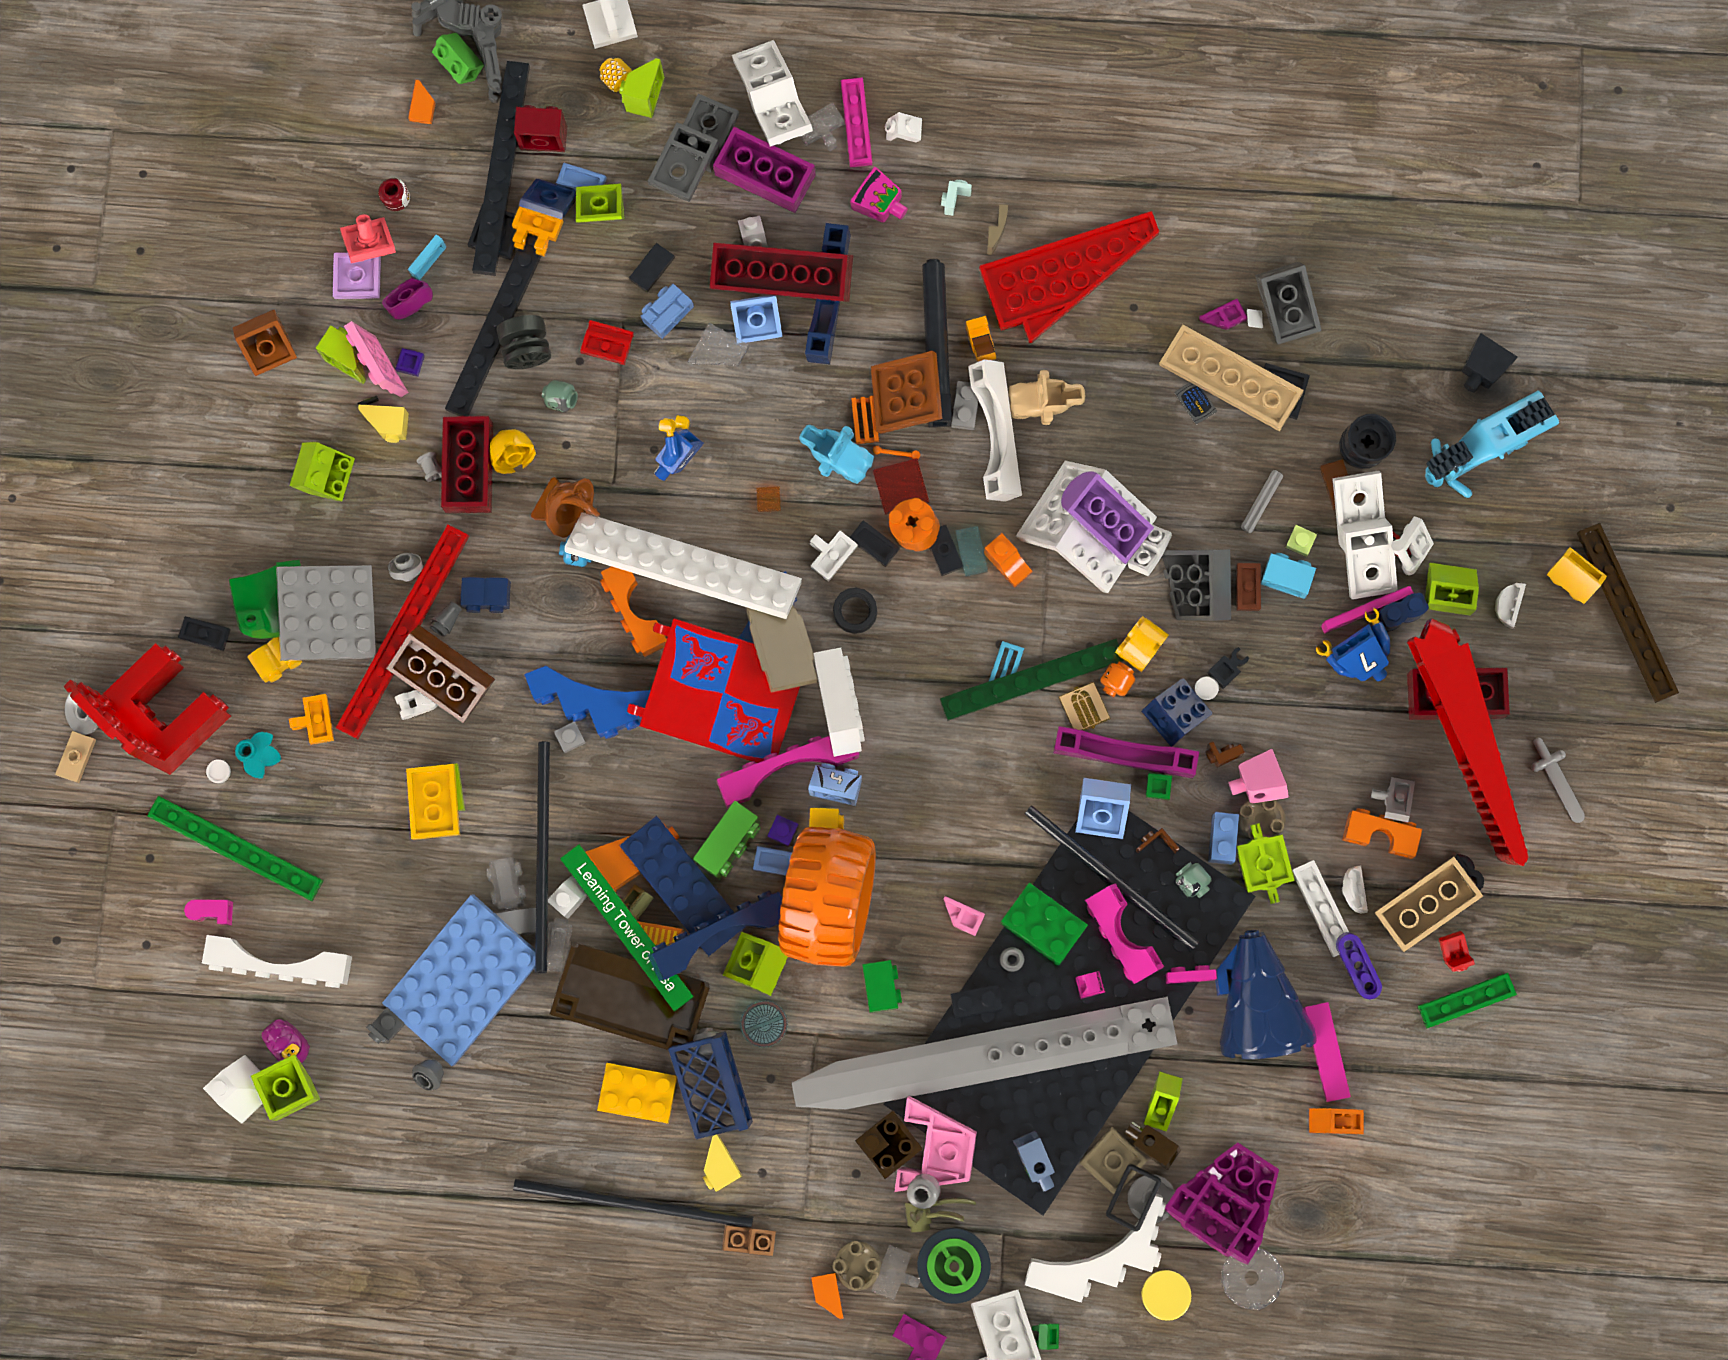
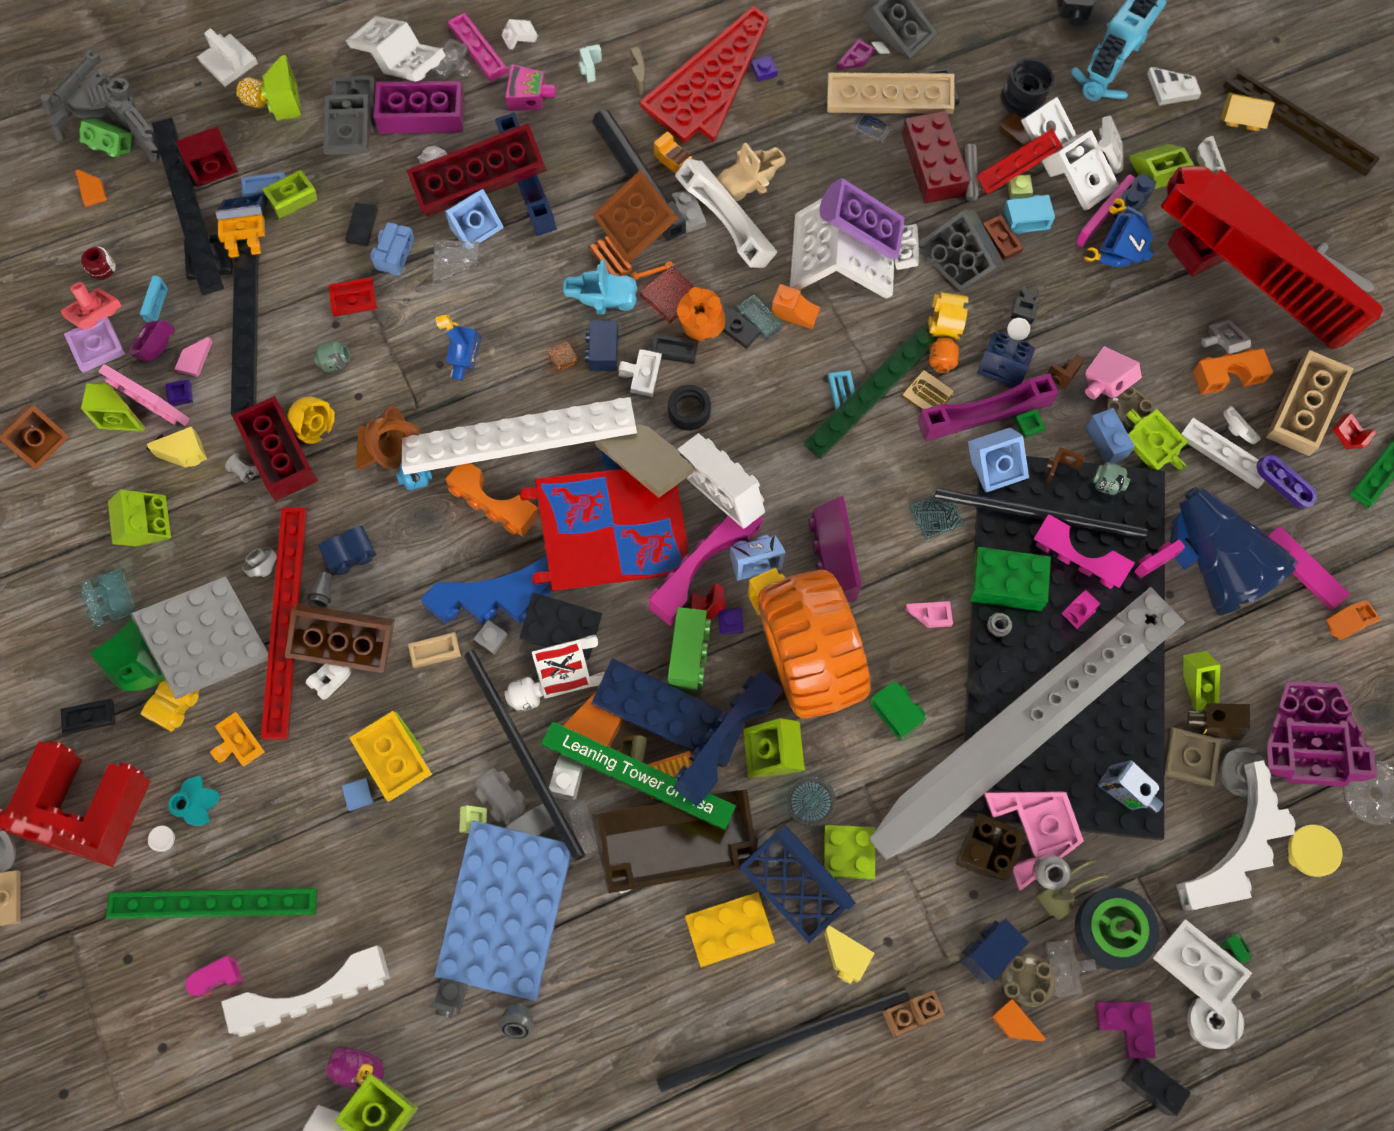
camera: 35 degrees left, 10 degrees down
pearl dark grey wheel [497,315,551,370] -> none
medium blue tile [753,846,792,876] -> none
black piece [1106,1164,1161,1232] -> none
none -> clear light blue plate [81,568,136,627]
none -> bright pink tile [175,337,213,377]
none -> medium blue tile [342,778,374,811]
none -> tan tile [408,632,461,669]
none -> yellowish green plate [459,805,487,833]
none -> white head [505,677,543,713]
none -> black plate [518,592,603,660]
none -> flag [532,635,605,699]
none -> dark blue brick [585,320,618,371]
none -> red bracket [690,584,726,621]
none -> dark purple plate [751,55,778,82]
none -> magenta slope [808,496,862,602]
none -> lime plate [823,825,875,880]
none -> dark red brick [902,111,970,204]
none -> clear light blue piece [910,496,964,540]
none -> dark blue brick [960,919,1029,984]
none -> red plate [976,129,1063,195]
none -> white wing [1147,67,1201,105]

